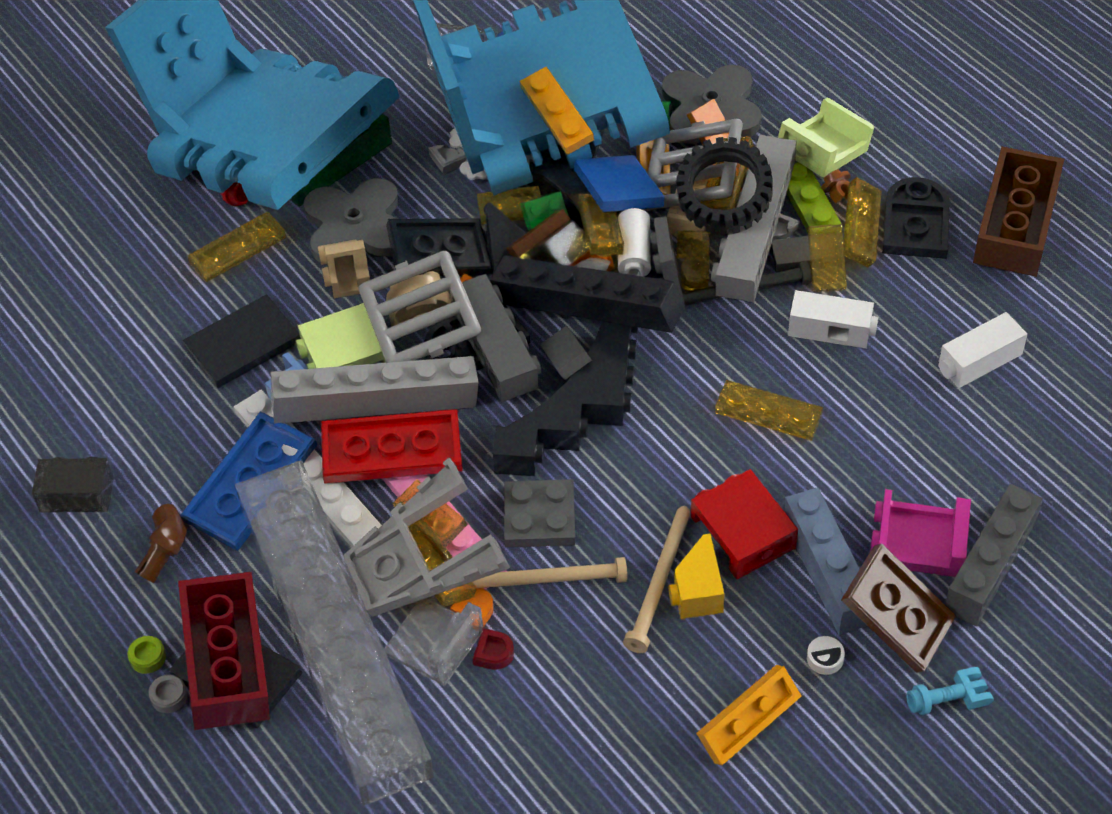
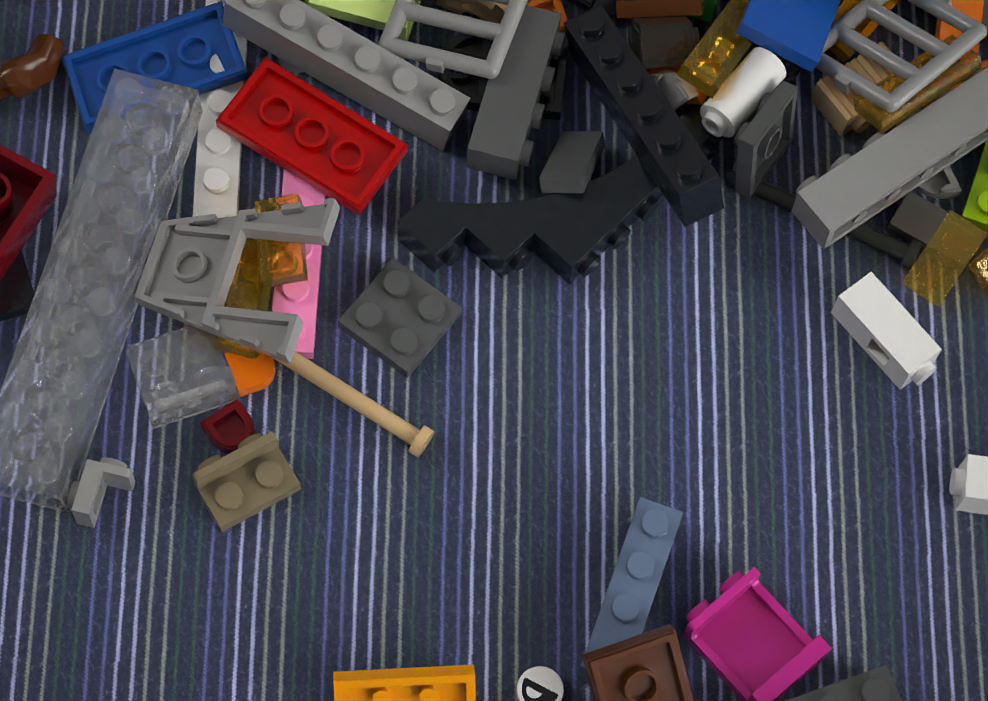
camera: 30 degrees right, 15 degrees up
tan bar [623,506,690,653] -> none
yellow slope [669,534,725,619] -> none
black tyre [676,137,773,235] -> none
clear yellow leg [677,230,709,291] -> none
red panel [691,469,798,580] -> none
clear yellow plate [715,380,823,441] -> none
none -> light grey bracket [67,457,135,528]
none -> dark tan bracket [192,431,301,533]

